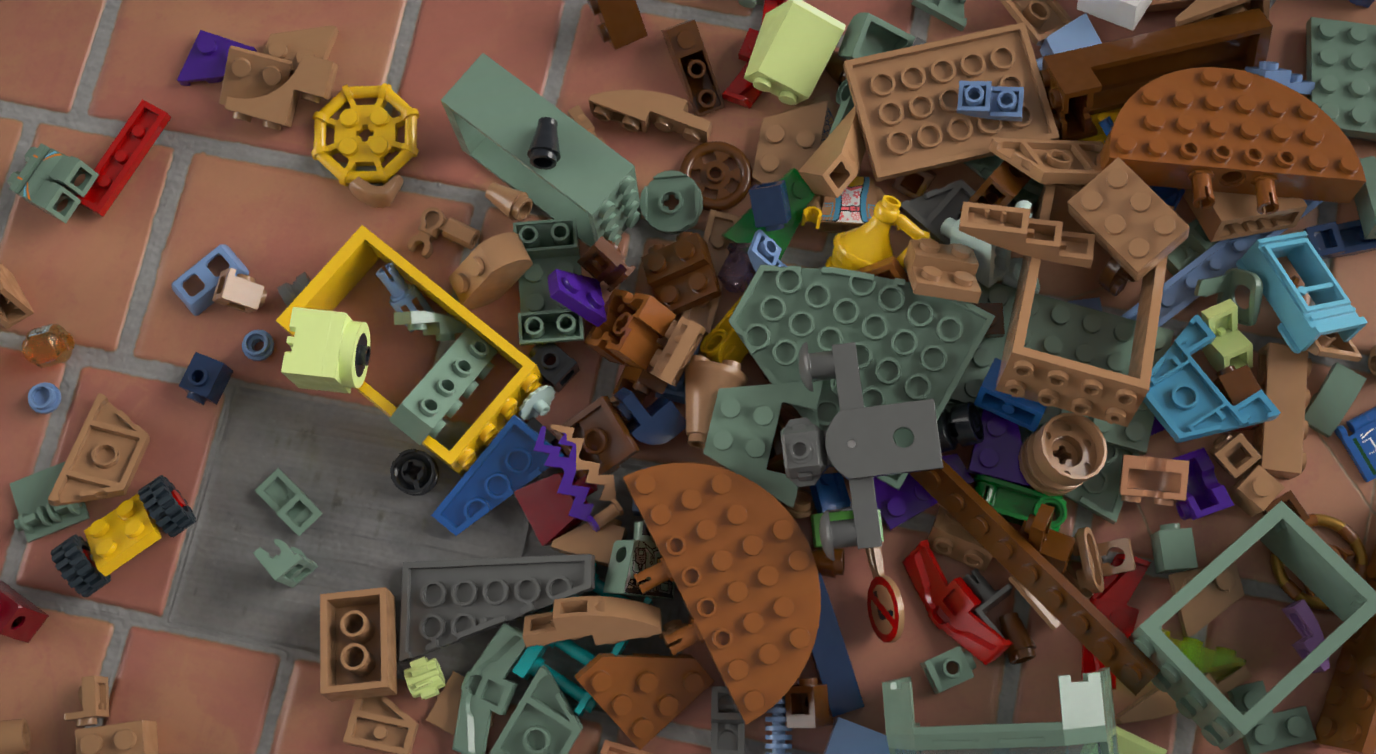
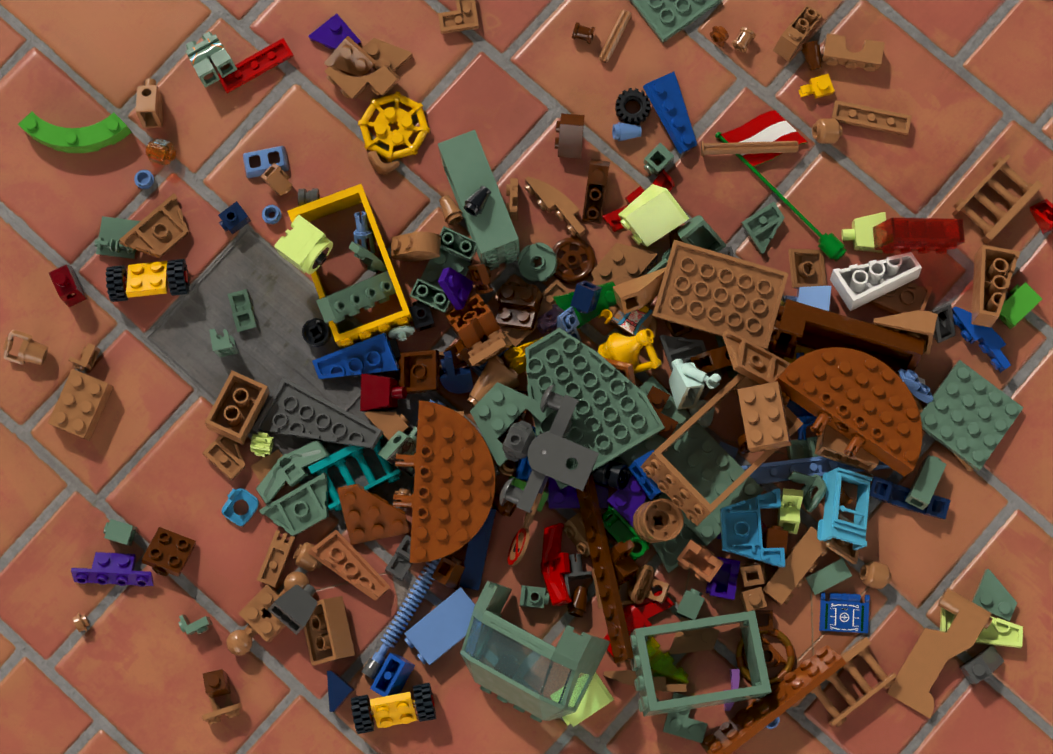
camera: 30 degrees right, 5 degrees up
medium nougat bar [407,207,480,259] -> none
medium nougat slope [523,596,662,647] -> none
piece [533,424,624,532] -> none
medium nougat plate [904,238,982,304] -> none
medium blue slope [957,81,1024,122] -> none
medium nougat slope [959,201,1095,268] -> none

